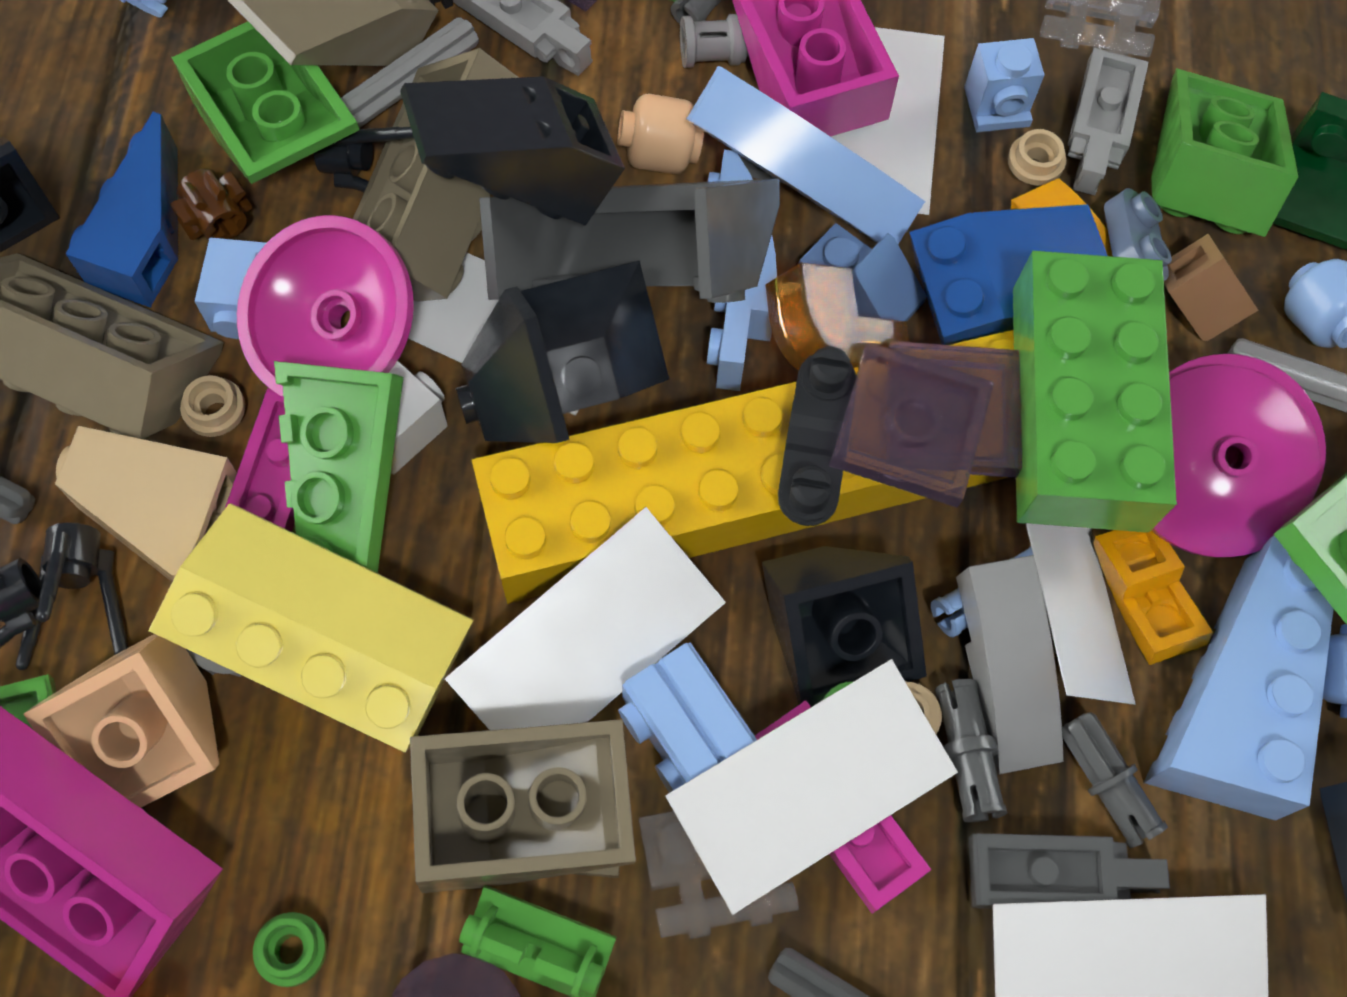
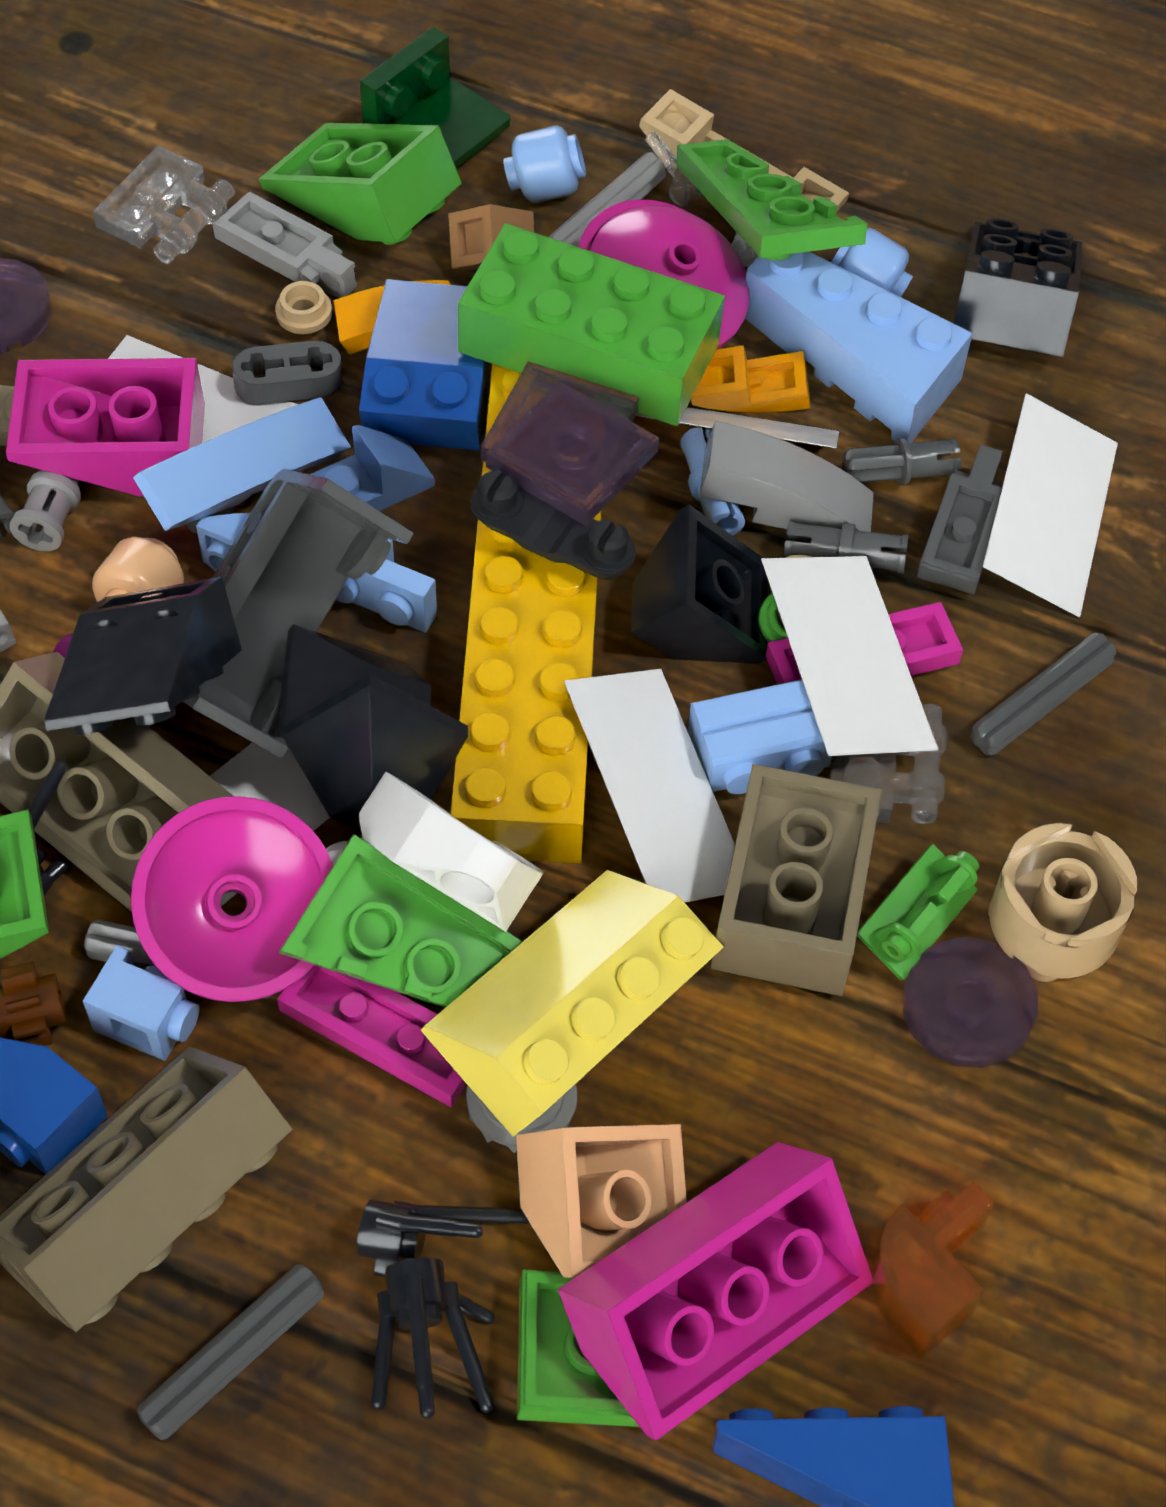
camera: 70 degrees left, 10 degrees down
tan slope [55,426,237,582] -> none
tan plate [180,375,245,437] -> none
bright green plate [253,912,327,987] -> none
clear orange brick [765,262,910,371] -> none
light blue brick [964,38,1044,132] -> none
sand blue plate [1104,188,1172,281] -> none
none -> dark grey beam [232,341,342,404]
none -> white connector [359,772,544,932]

